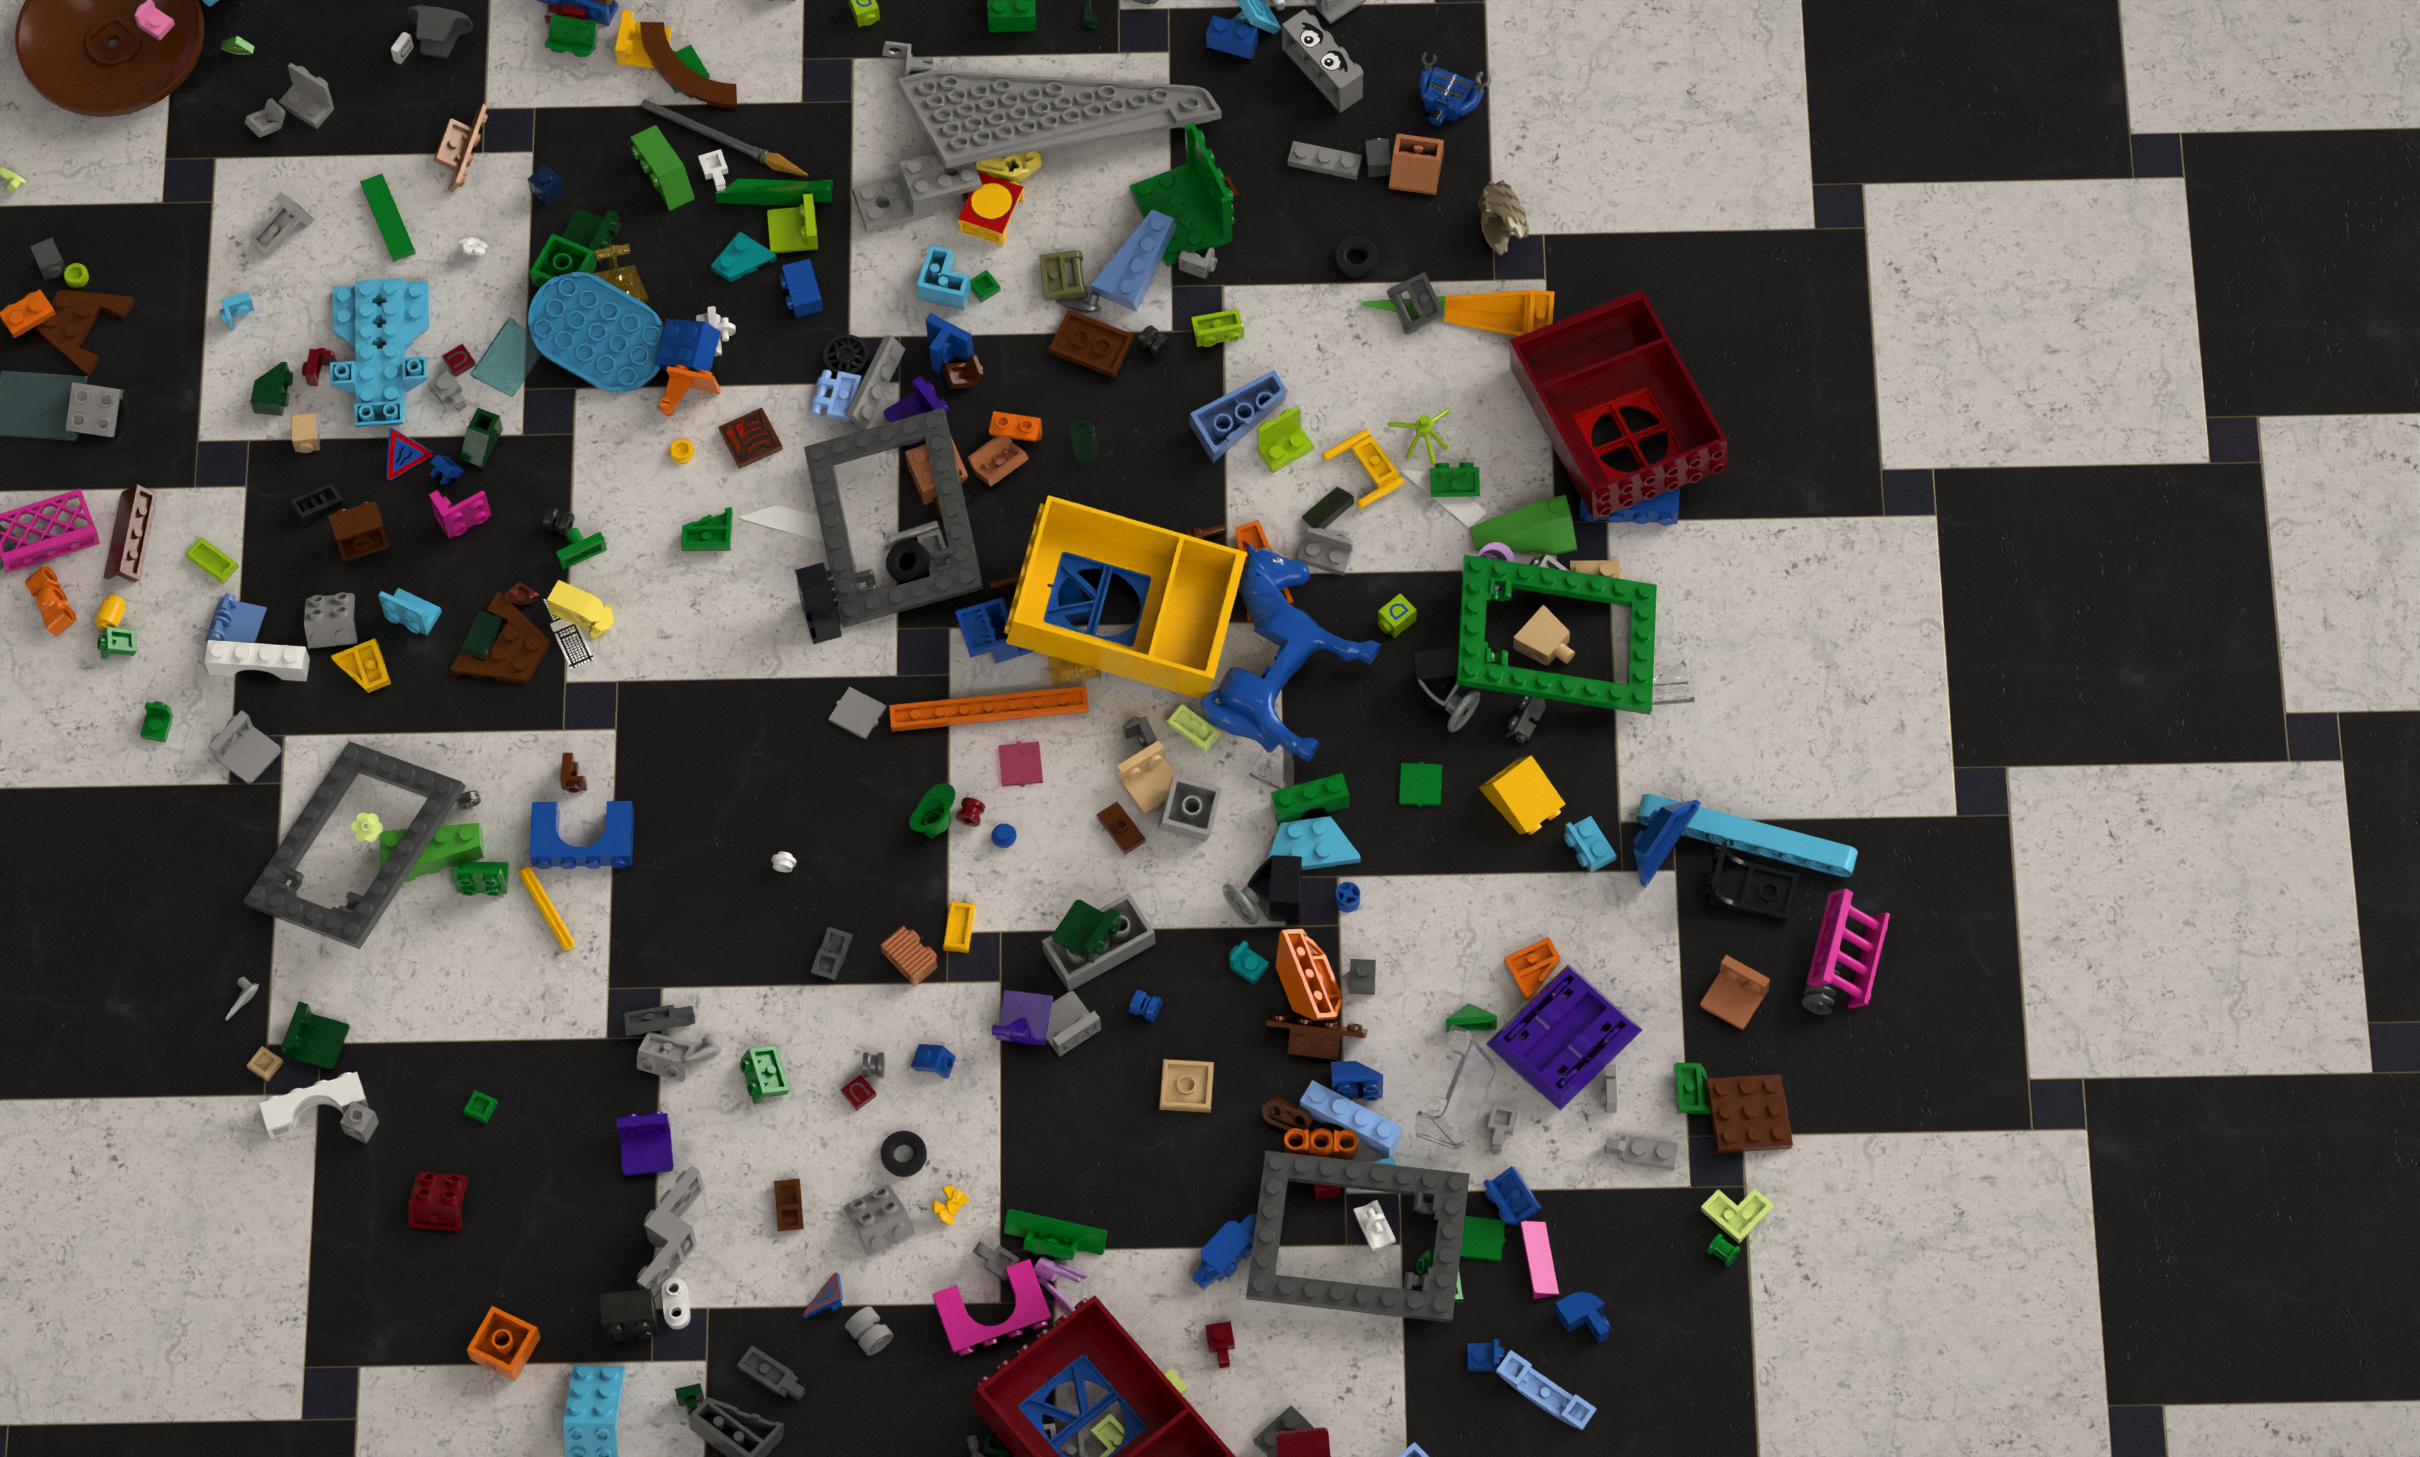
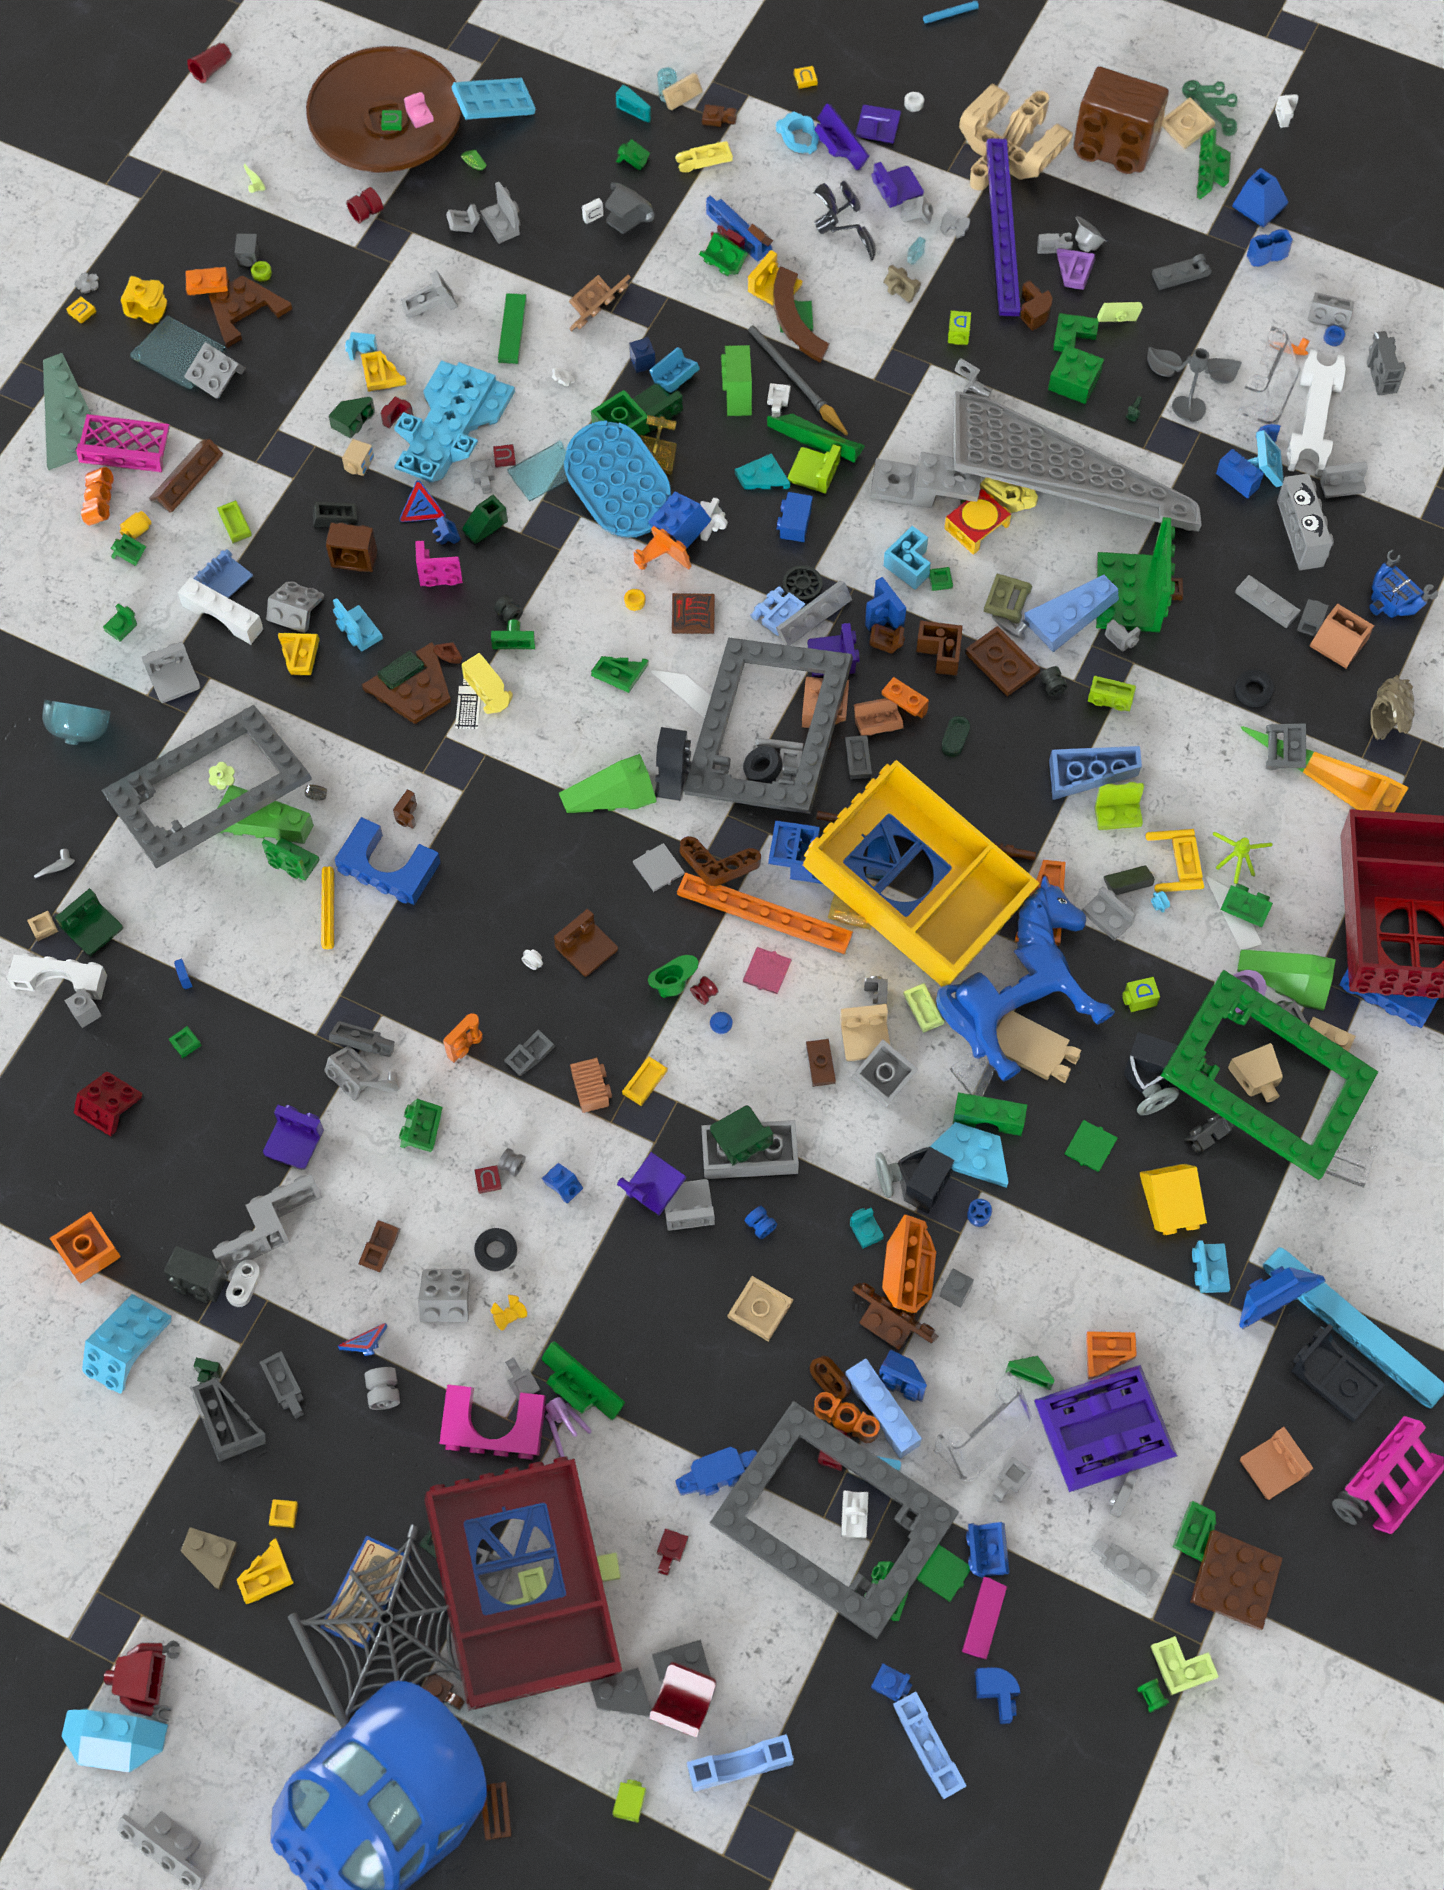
camera: 25 degrees right, 0 degrees up
none -> clear light blue cylinder [42,700,111,745]
none -> blue tile [174,958,192,989]
none -> dark red wheel [346,187,384,223]
none -> yellow wing [361,351,407,392]
none -> green tile [381,110,403,130]
none -> orange plate [443,1013,483,1063]
none -> reddish brown bracket [554,908,618,977]
none -> bright green wedge [559,754,657,813]
none -> dark azure bracket [650,347,700,393]
none -> reddish brown beam [680,836,761,886]
none -> dark grey plate [845,735,872,779]
none -> reddish brown brick [916,620,963,676]
none -> tan tile [996,1011,1082,1083]
none -> medium azure plate [1151,891,1170,912]

